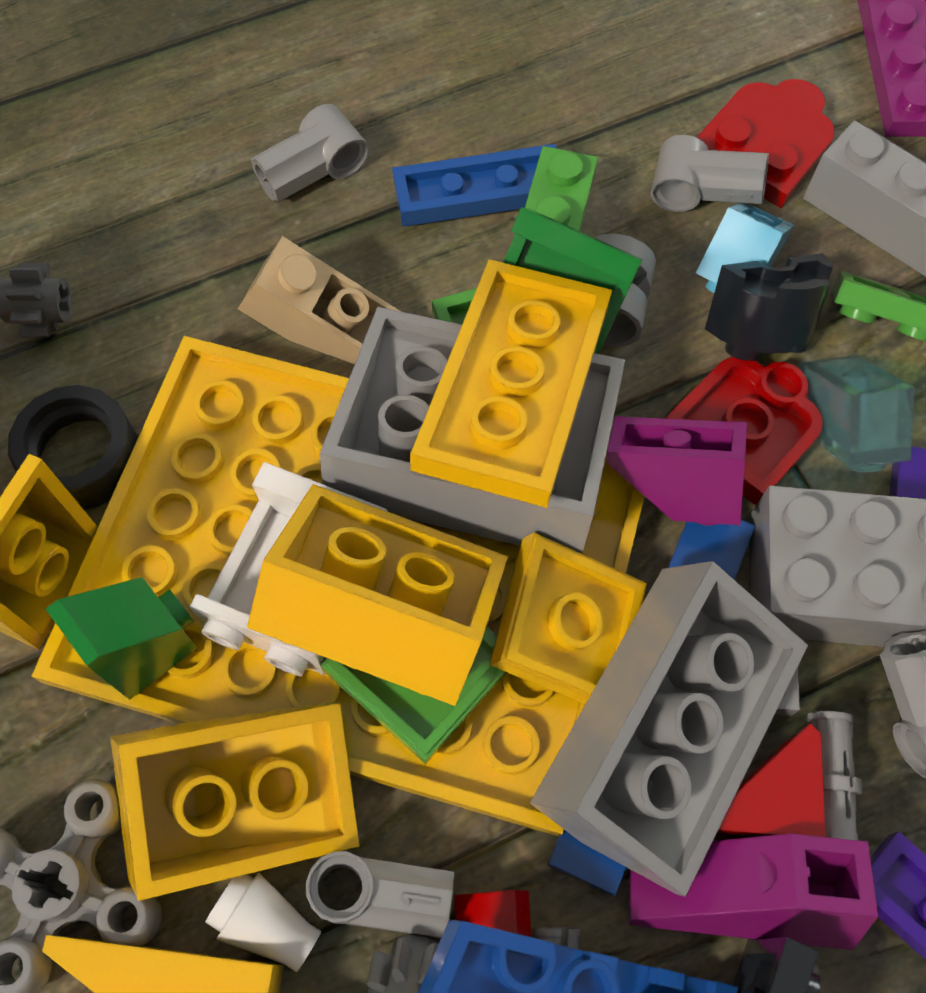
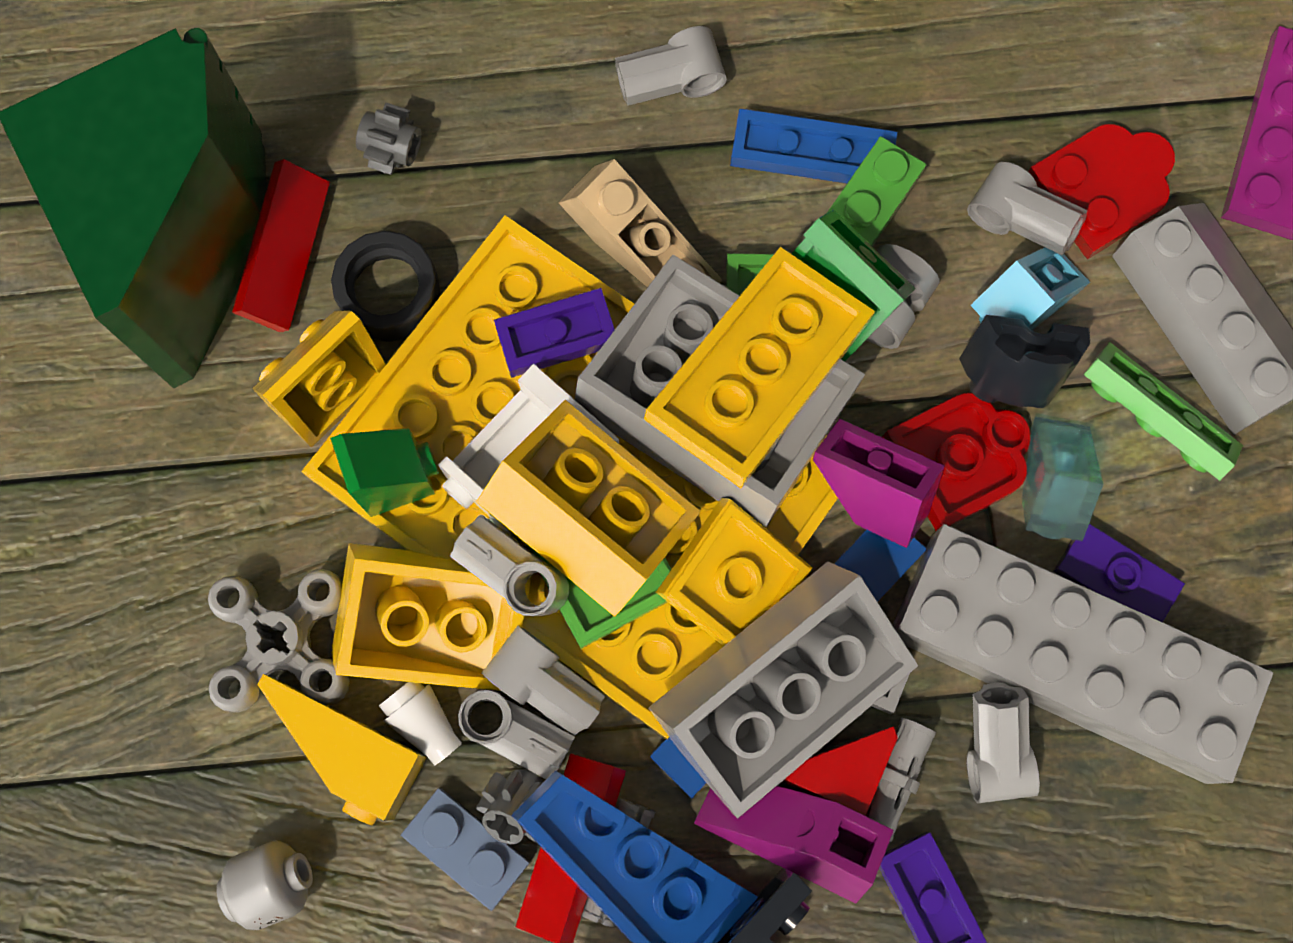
camera: 20 degrees right, 10 degrees up
none -> light grey piece [450,515,569,616]
none -> light grey piece [482,625,605,736]
none -> dark purple plate [494,288,615,378]

